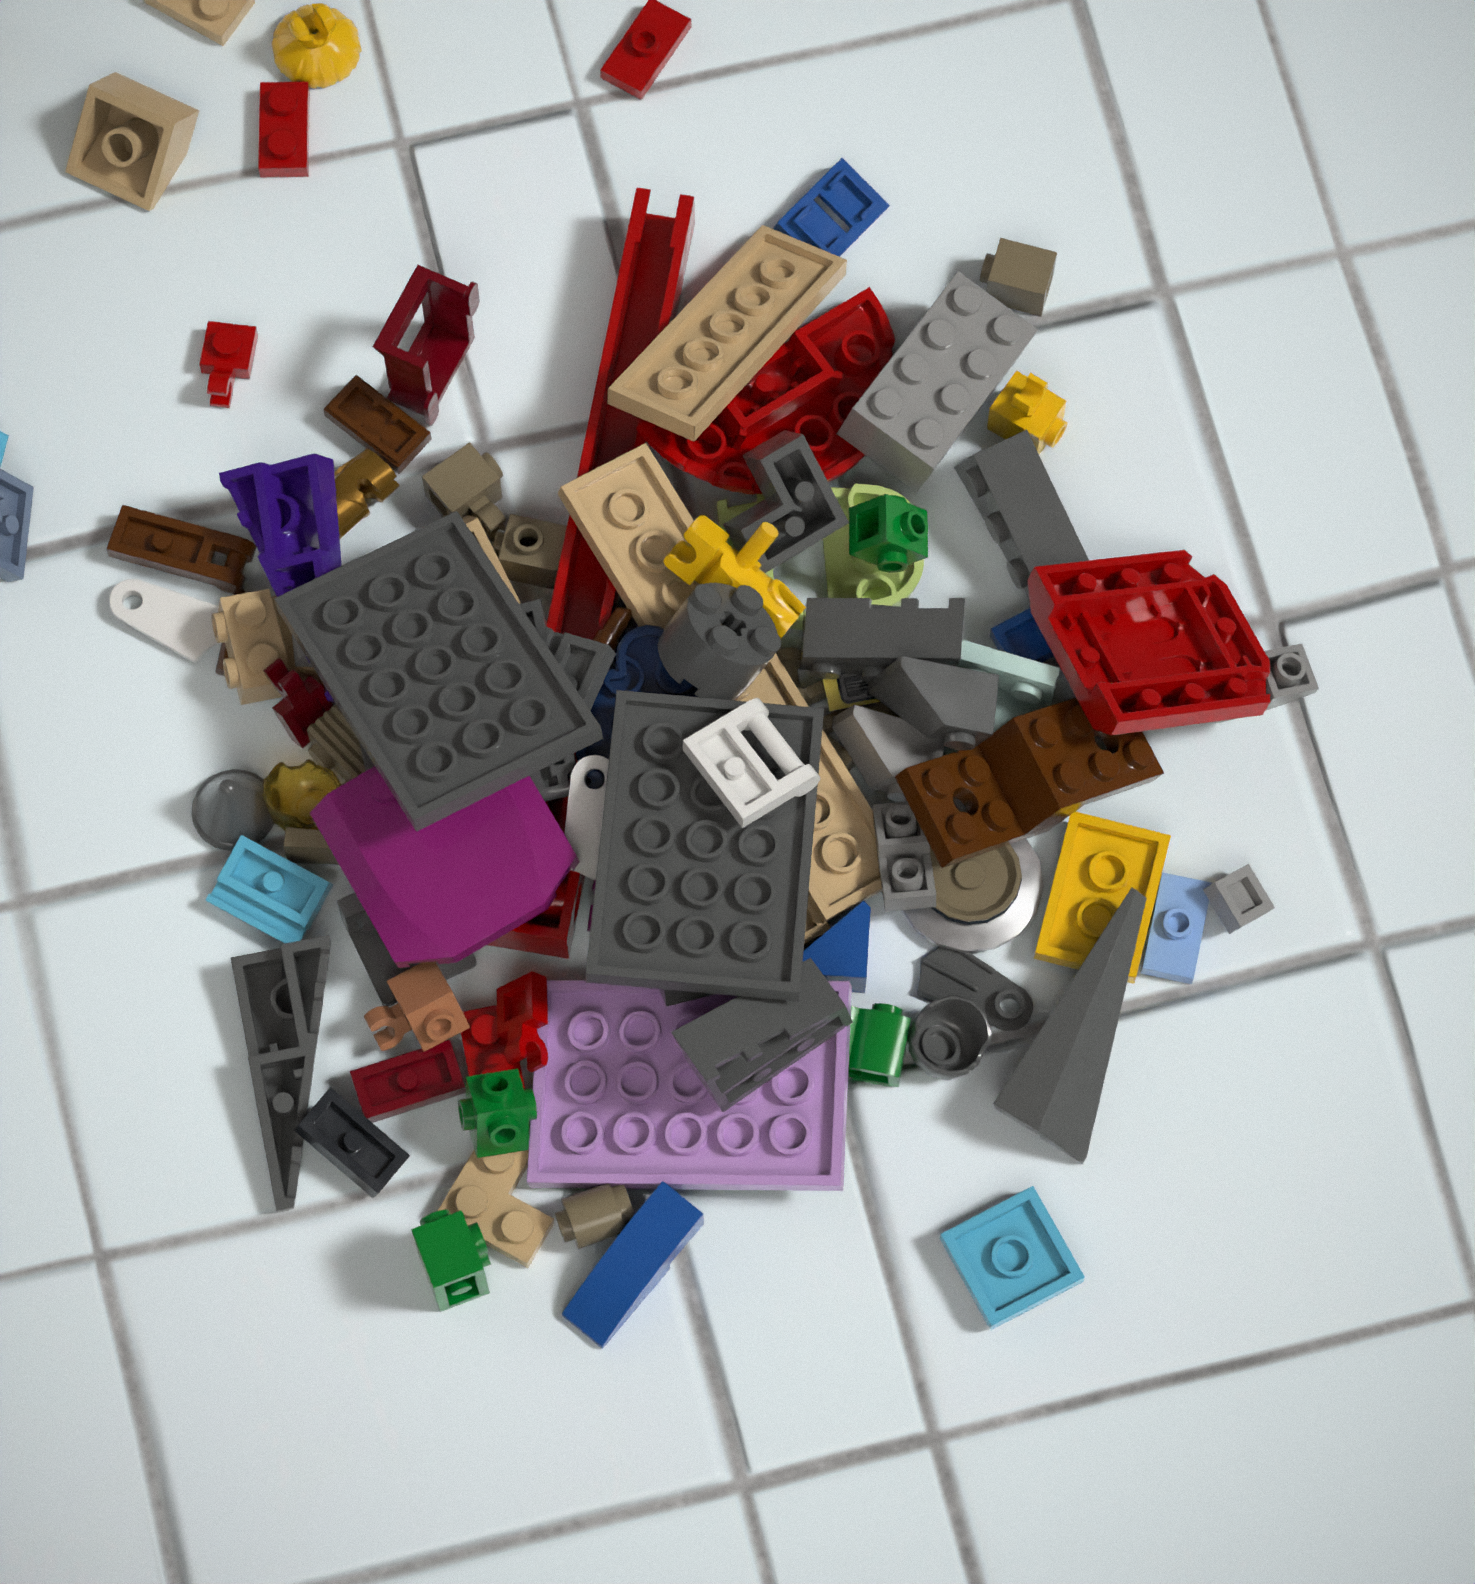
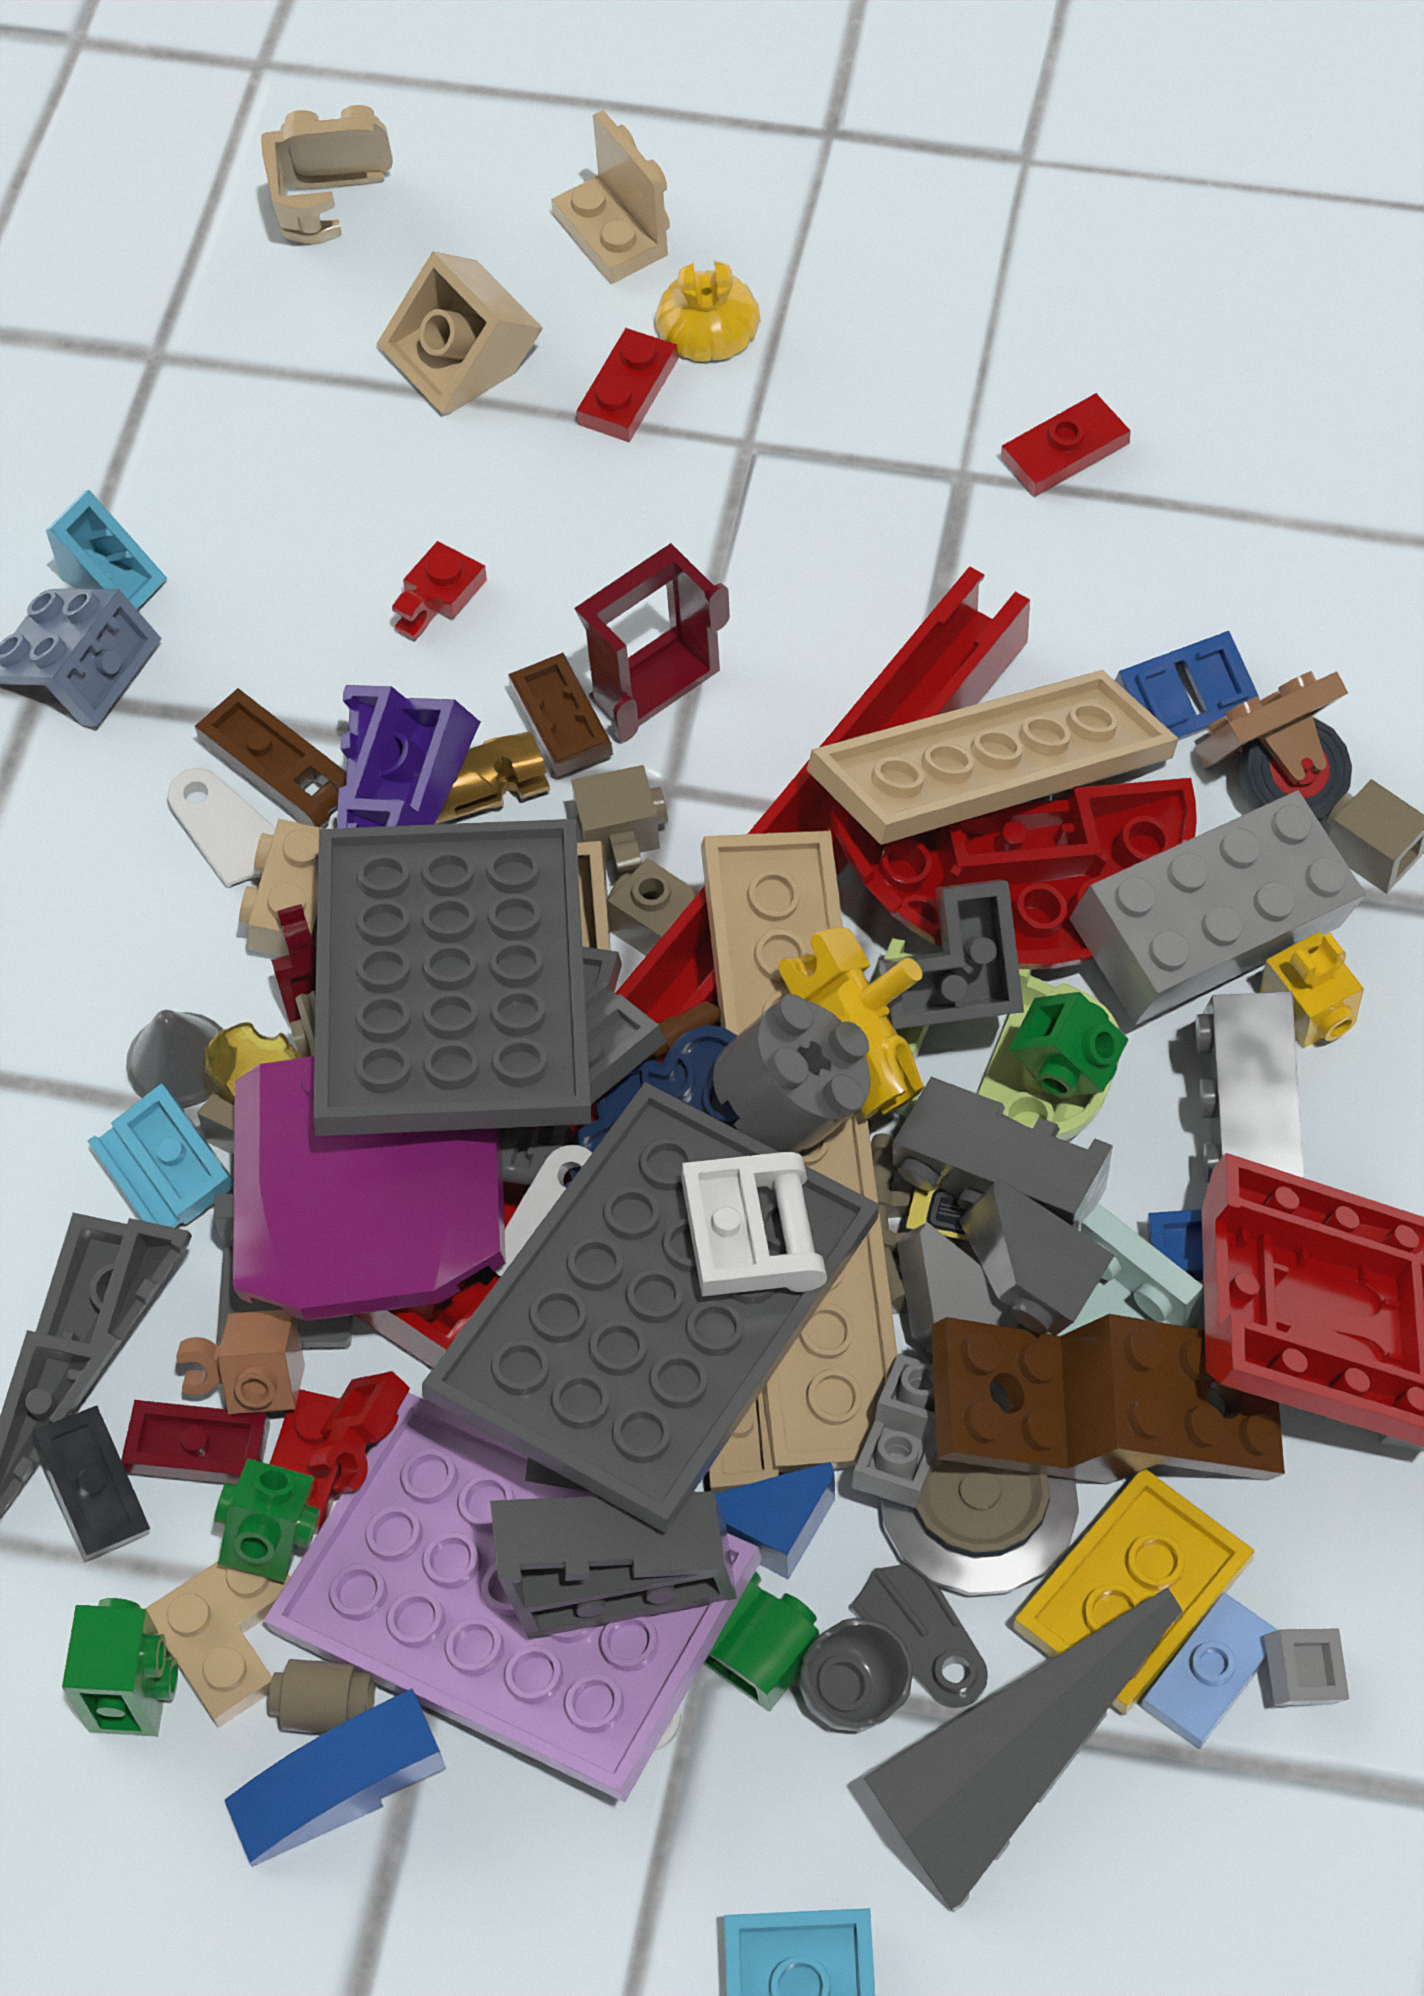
camera: 30 degrees right, 10 degrees down
none -> medium nougat plate [1193,671,1352,822]

